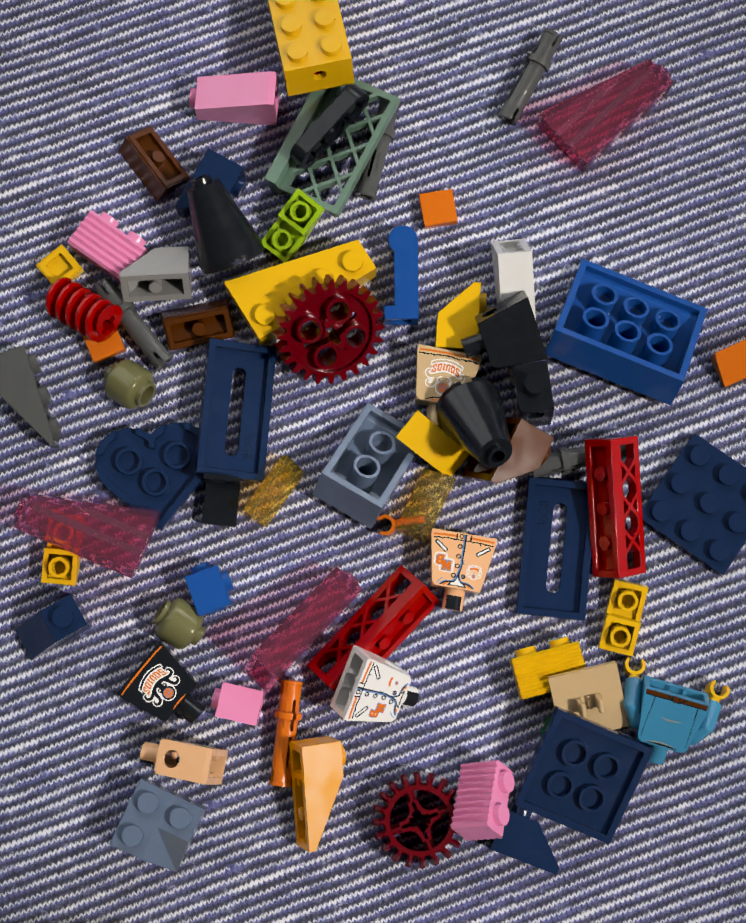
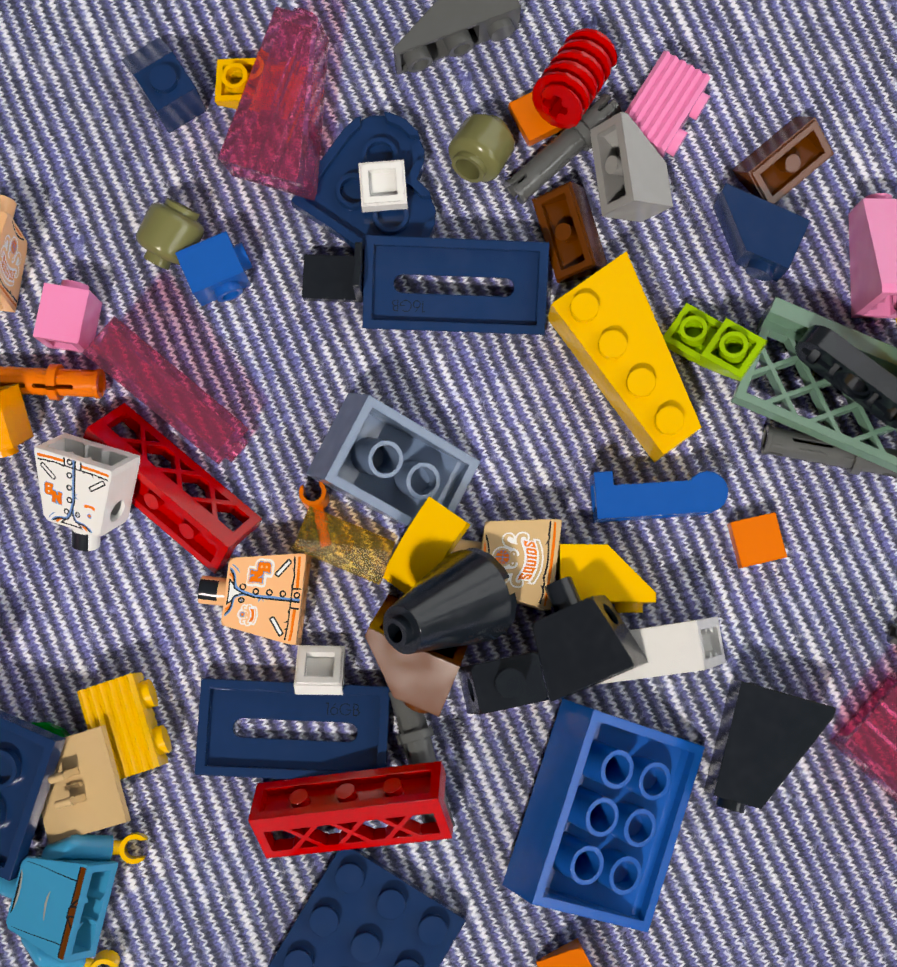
camera: 90 degrees right, 0 degrees up
yellow tile [36,244,85,285] -> none
black torso [117,642,206,725] -> none
black cone [186,174,264,274] -> none
clear yellow slope [244,454,304,527] -> none
dark red gear [273,274,385,384] -> none
yellow slope [598,578,649,656] -> none
none -> white tile [294,645,346,695]
none -> white tile [358,159,408,212]
none -> black slope [704,680,836,813]

